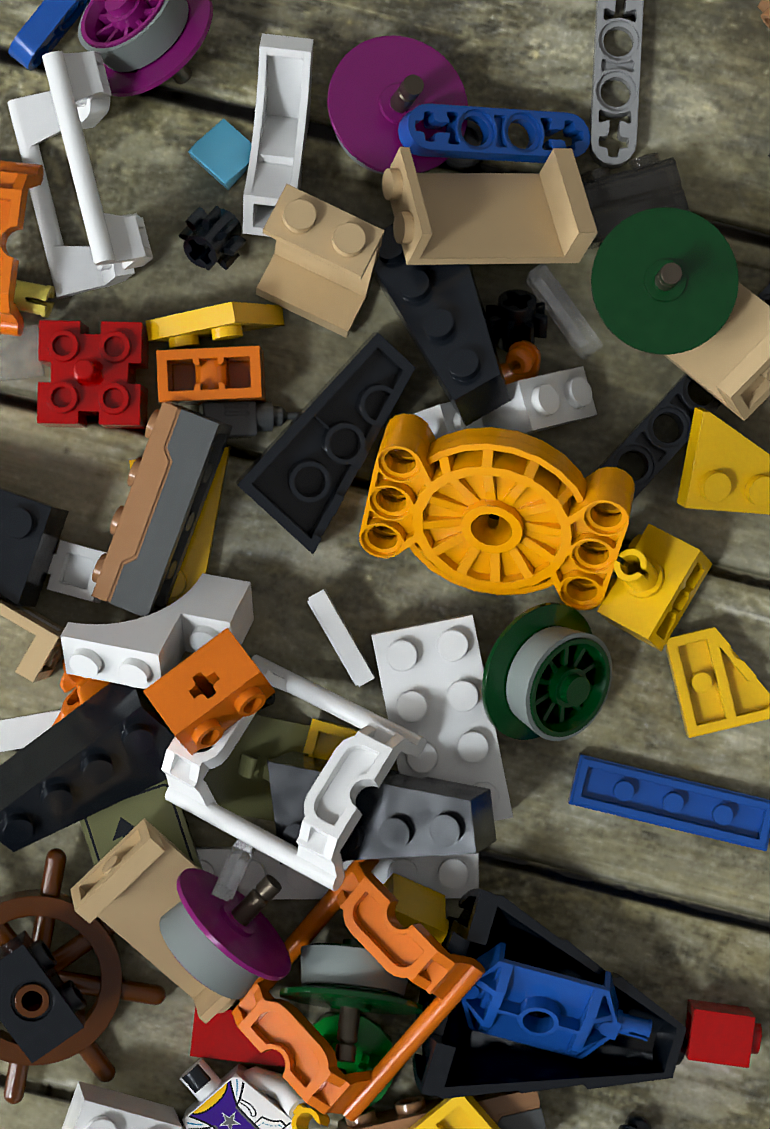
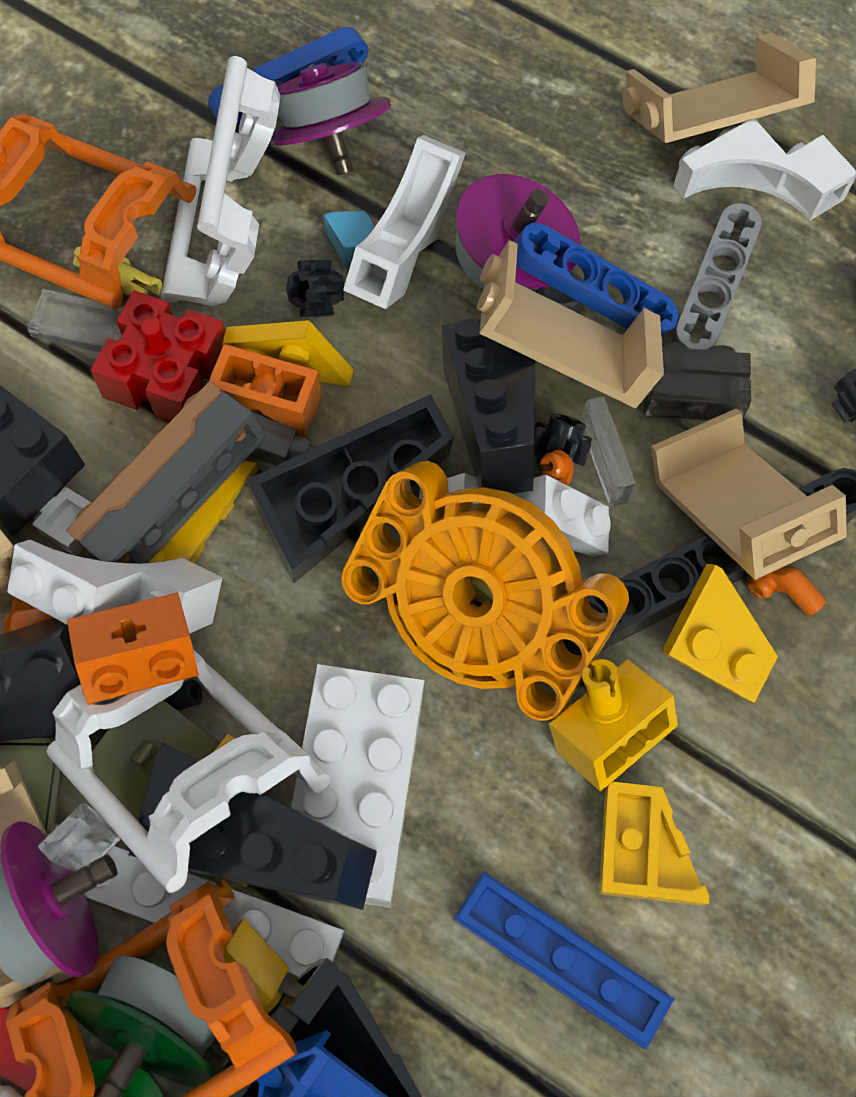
camera: 20 degrees right, 20 degrees down
tan panel [256,184,385,338] -> none
white tile [307,589,375,687] -> none
dark green piece [482,602,612,741] -> none
dark green piece [591,207,739,355] -> none

